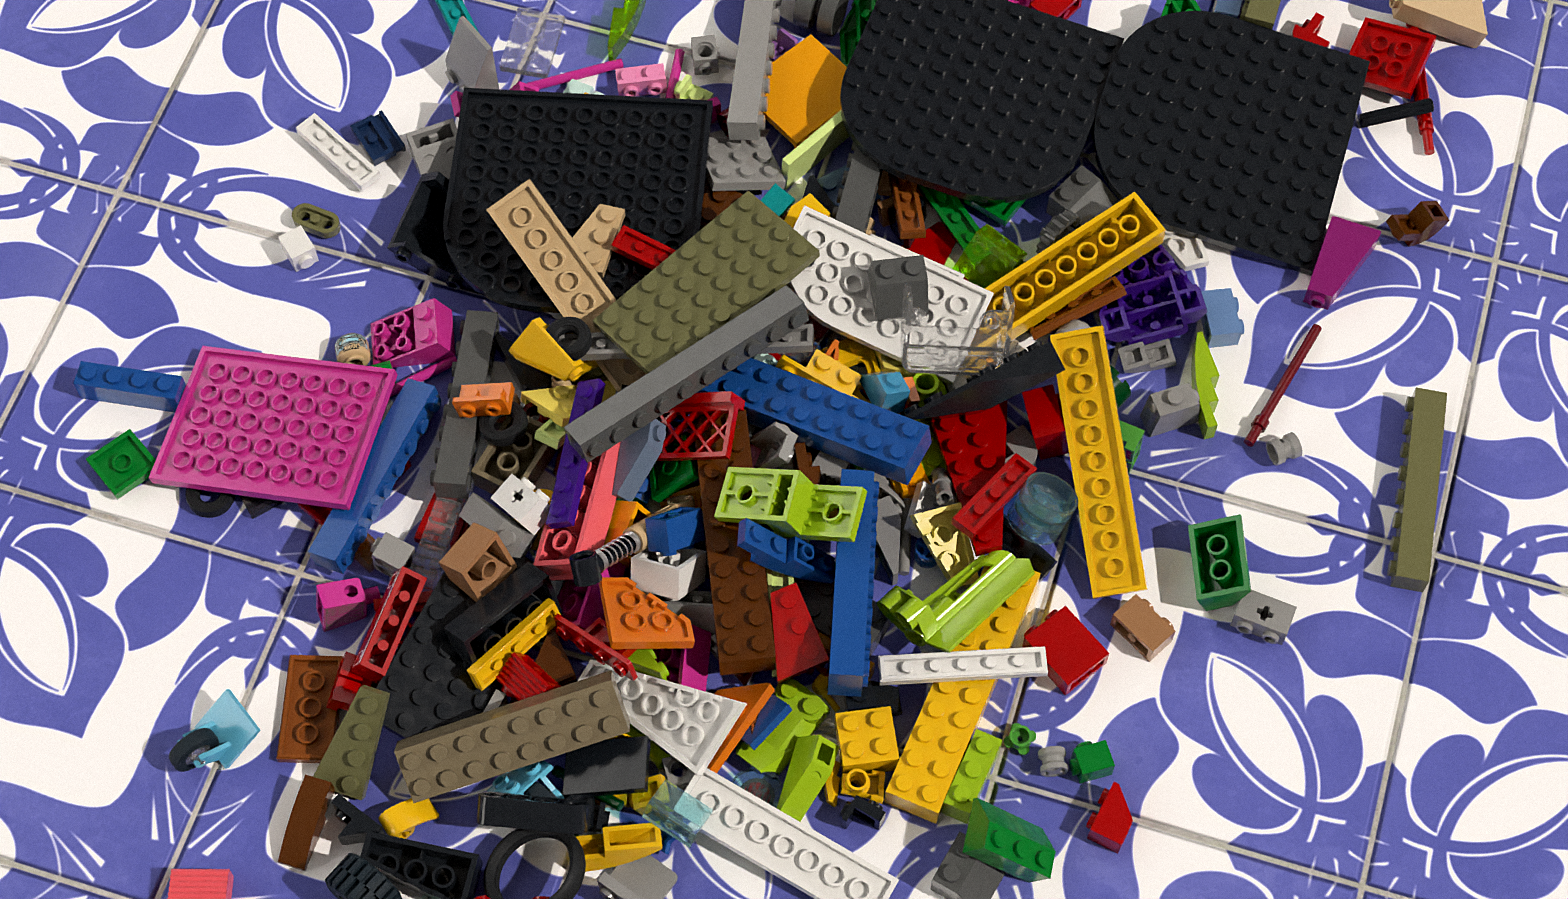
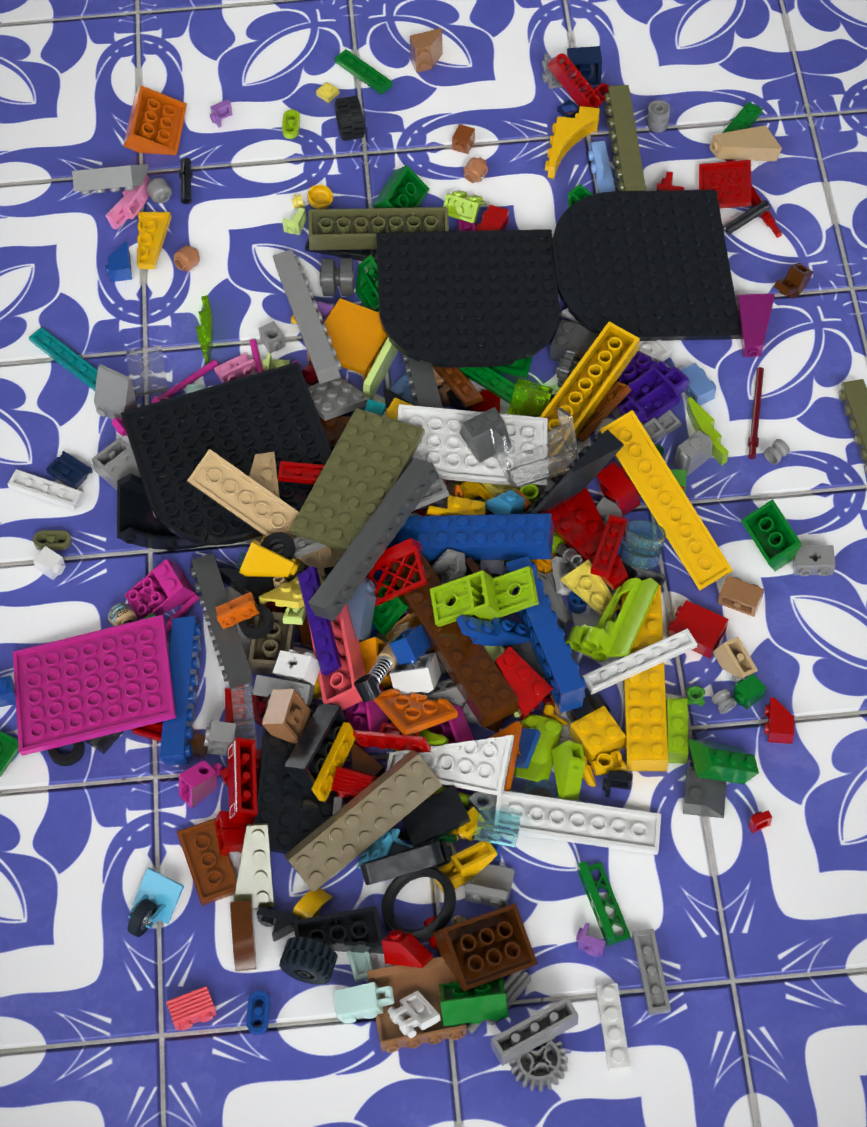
camera: 20 degrees left, 5 degrees down
none -> tan slope [713,637,758,679]

